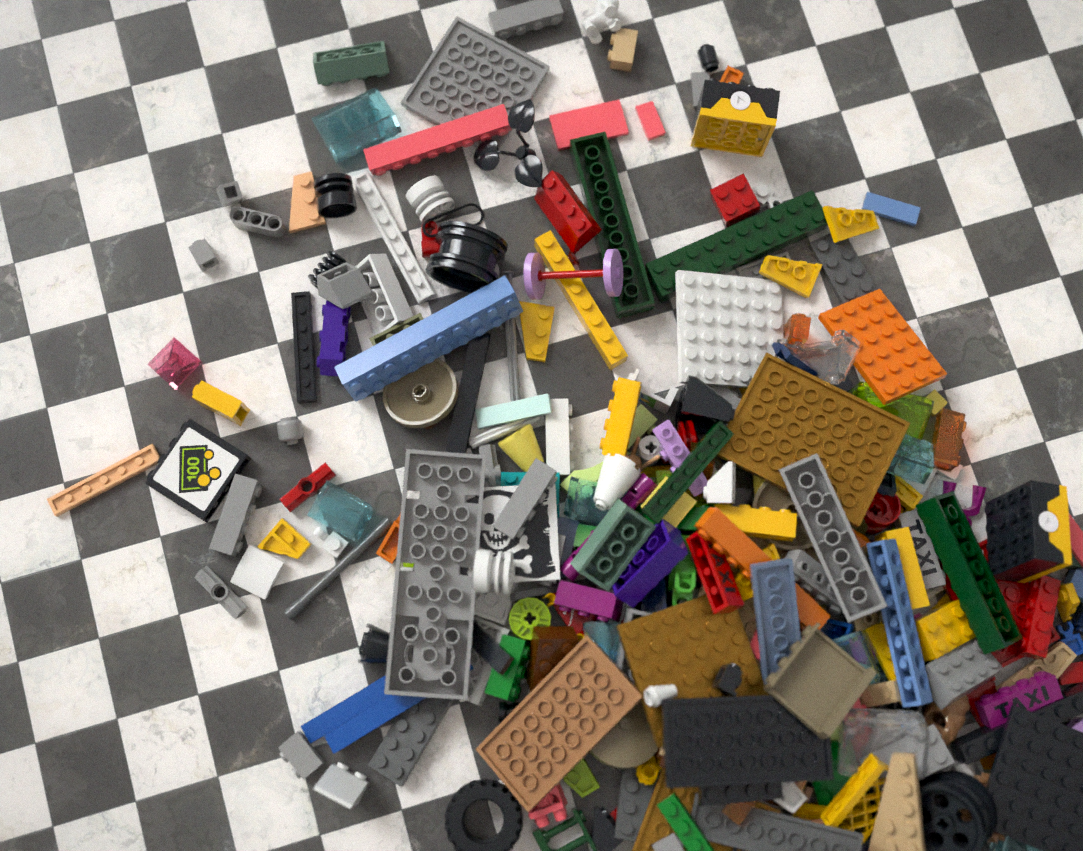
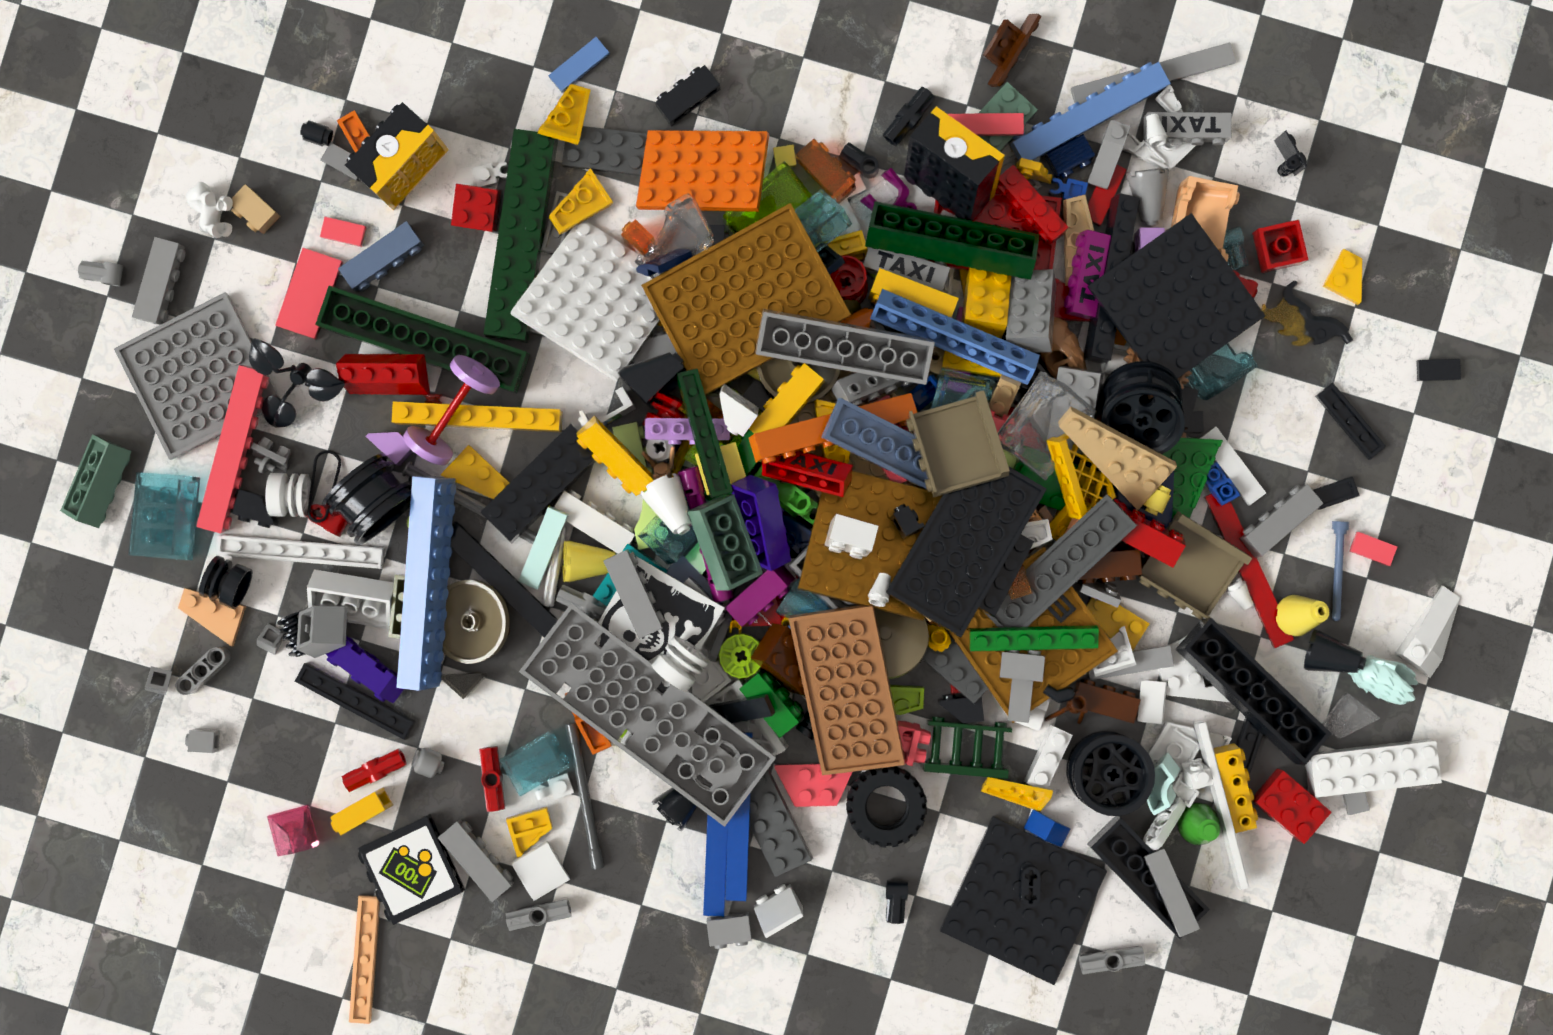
camera: 50 degrees left, 10 degrees up
none -> black slope [232,490,279,528]
none -> light grey hips [250,437,291,474]
none -> light grey slope [257,623,286,655]
none -> sand blue brick [338,221,424,292]
none -> red piece [341,748,407,792]
none -> lavender slope [365,432,413,466]
none -> clear smoke slope [441,672,487,699]
none -> black brick [481,424,596,544]
none -> black brick [655,65,721,126]
none -> coral wing [775,763,852,807]
none -> white brick [824,514,879,559]
none -> black piece [839,142,879,179]
none -> black piece [882,87,935,146]

